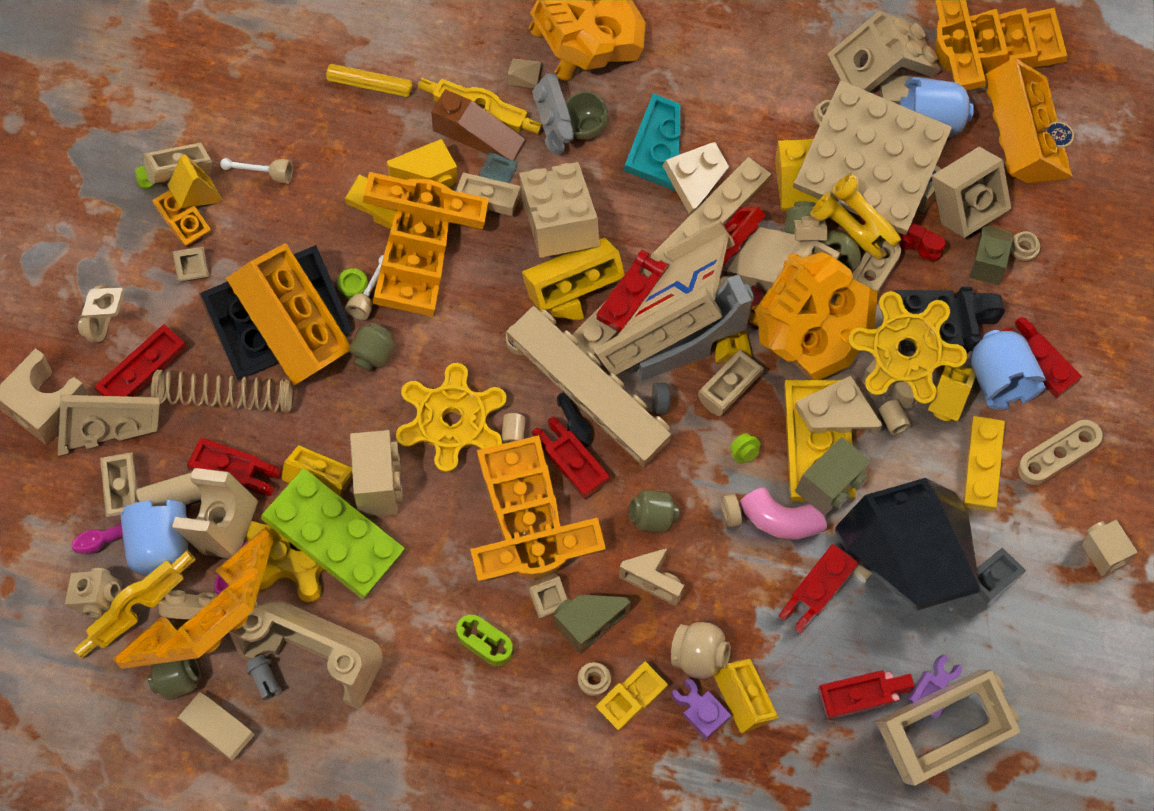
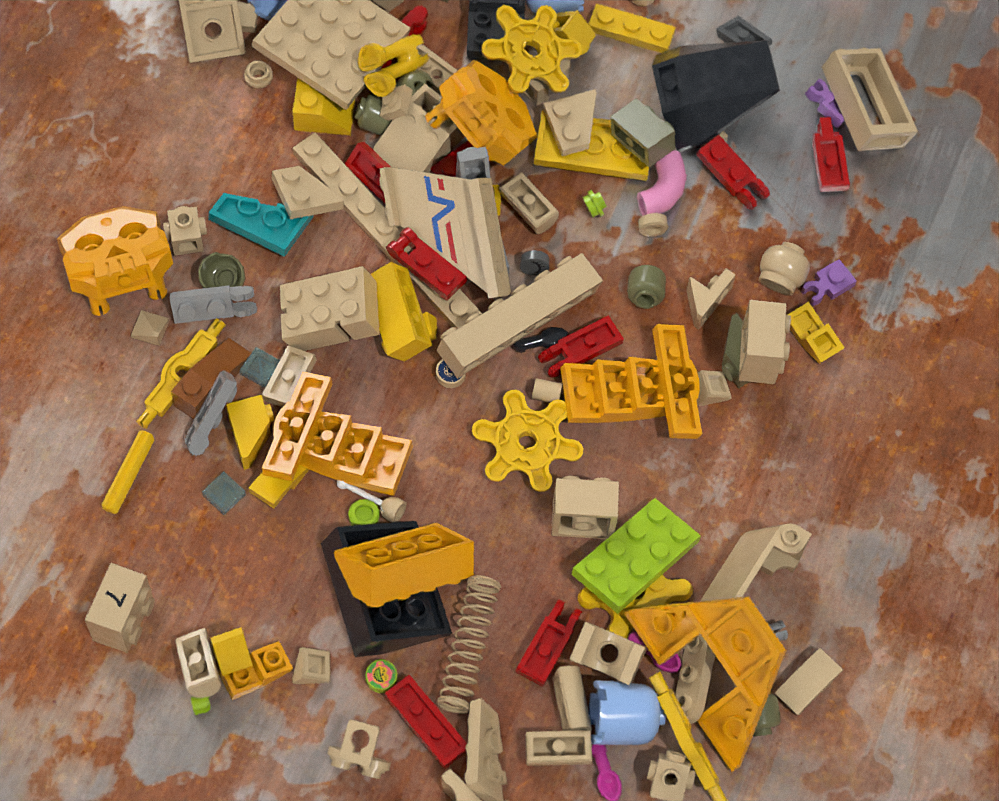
camera: 85 degrees left, 0 degrees up
hinge [220,158,293,184] -> none
yellow slope [281,445,353,498] -> none
olive head [349,323,395,371] -> none
lime beam [456,614,513,666] -> none
tan plate [578,662,611,696] -> none
yellow slope [714,659,779,733] -> none
tan hinge [878,400,911,435] -> none
none -> tan brick [85,563,155,653]
none -> tan brick [163,206,207,256]
none -> light grey hinge [184,370,237,456]
none -> clear light blue tile [202,471,246,515]
none -> tile [365,659,397,693]
none -> tan brick [739,300,791,384]

